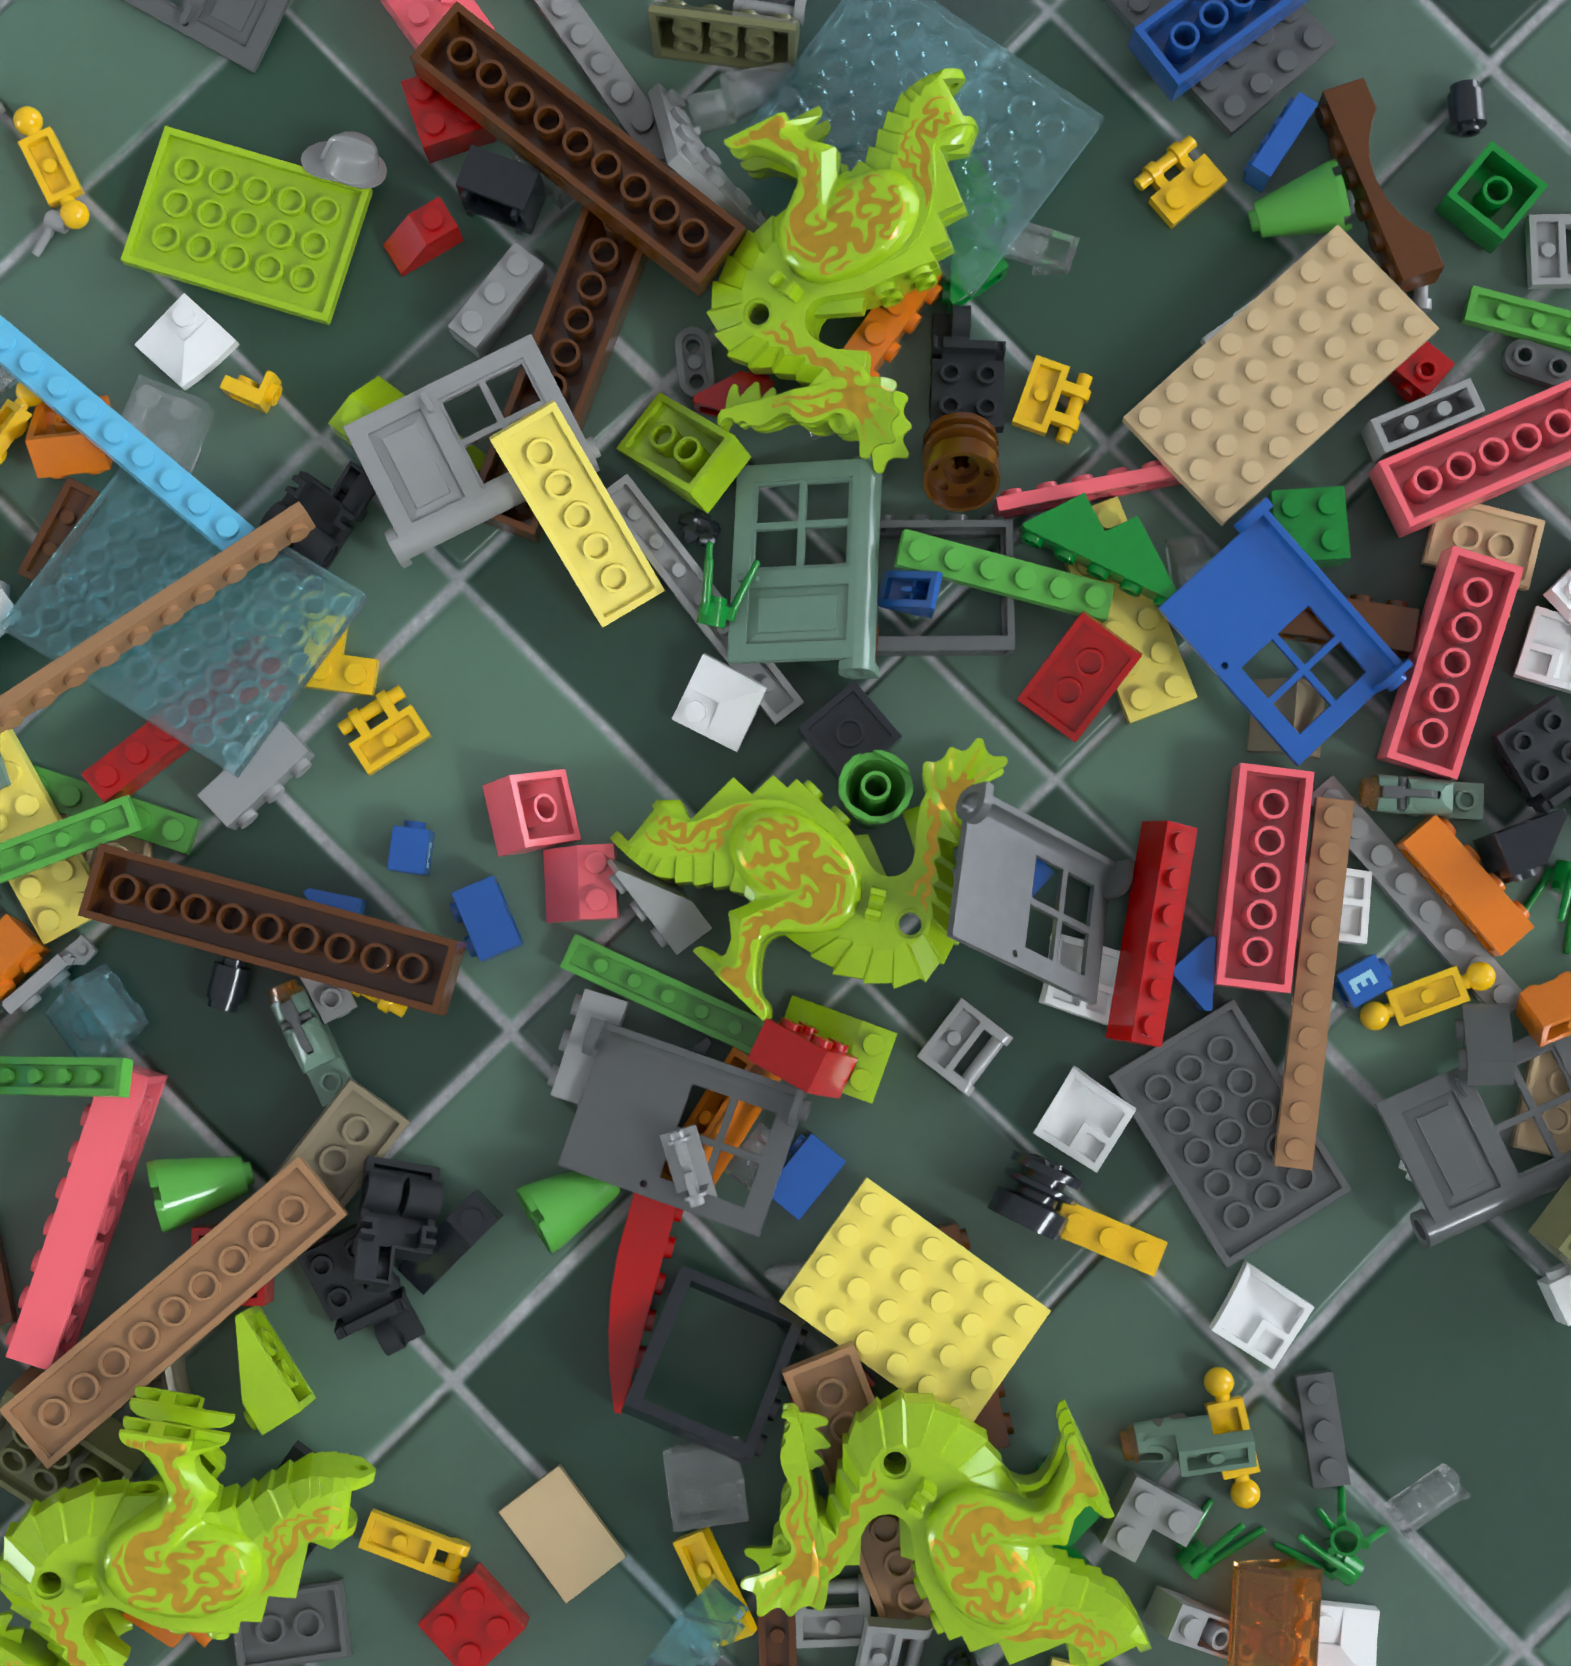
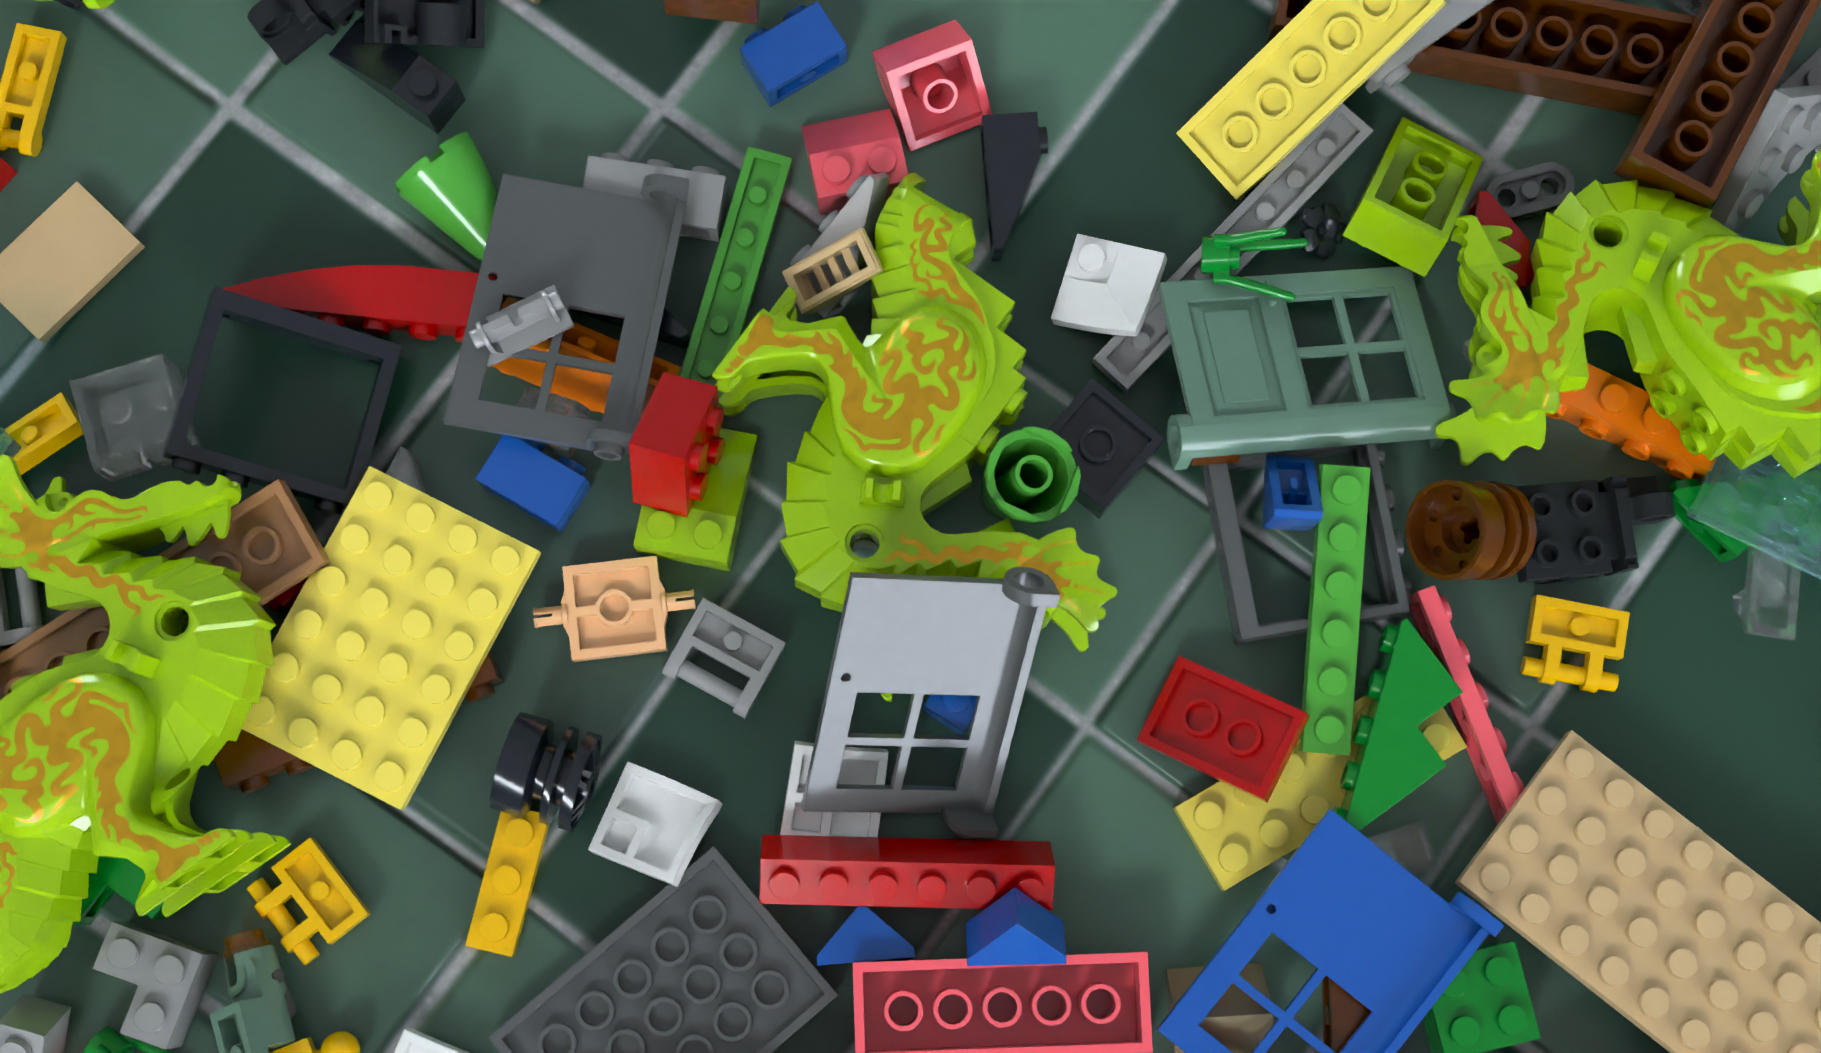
camera: 80 degrees right, 5 degrees down
none -> yellow plate [247,837,372,966]
none -> light nougat plate [533,556,696,662]
none -> tan slope [782,228,884,314]
none -> blue slope [966,888,1066,966]
none -> black slope [980,111,1048,261]

